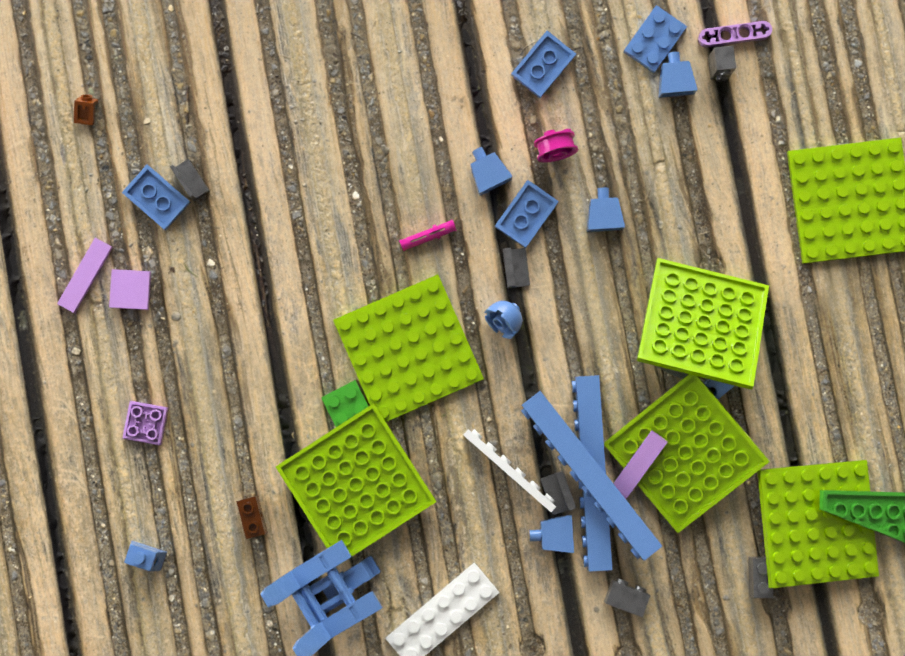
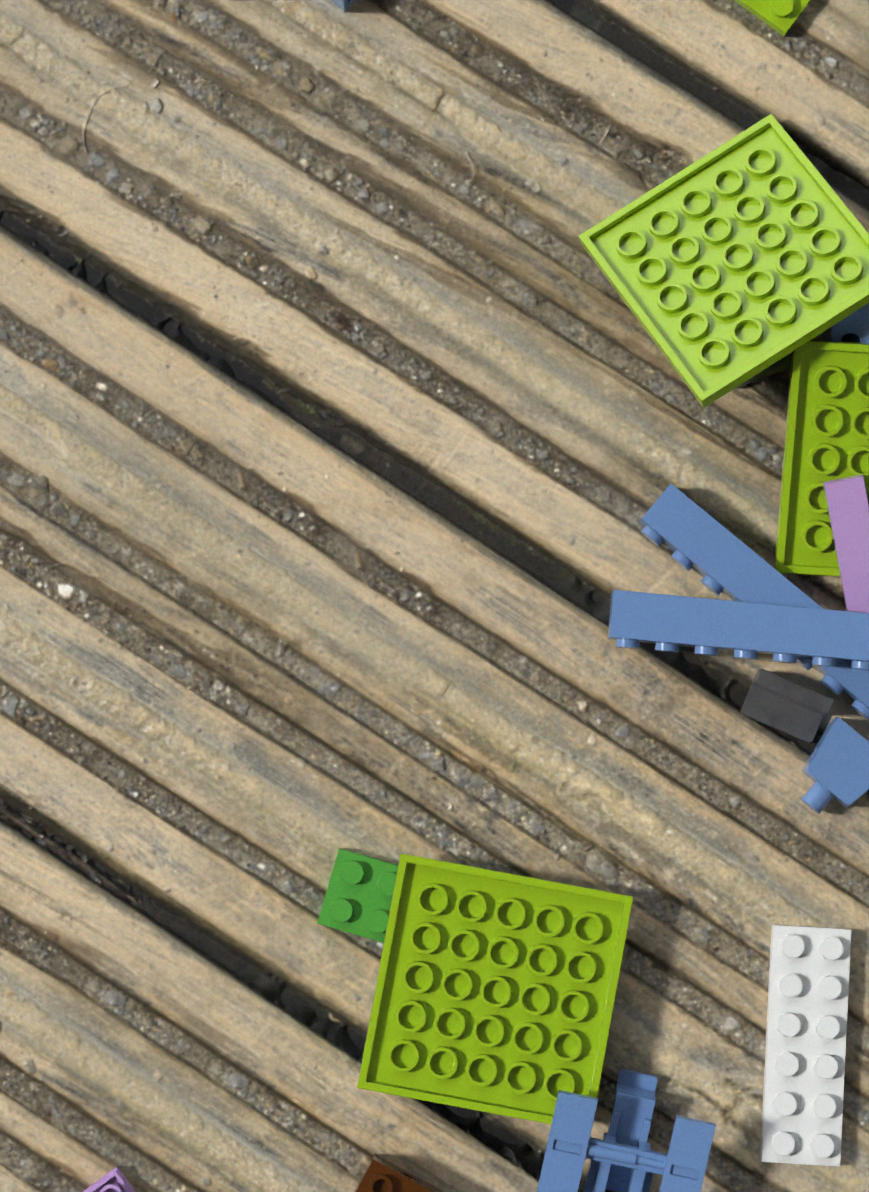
camera: 45 degrees left, 0 degrees up
lime plate [333,274,484,422] -> none
dark pink pin [399,220,457,251] -> none
white plate [464,429,556,512] -> none
medium blue torso [470,147,512,196] -> none
medium blue cylinder [484,300,523,339] -> none
medium blue plate [495,180,559,249] -> none
flat silver panel [503,248,530,288] -> none
medium blue plate [511,31,576,98] -> none
dark pink wheel [534,129,579,163] -> none
medium blue torso [587,187,625,232] -> none

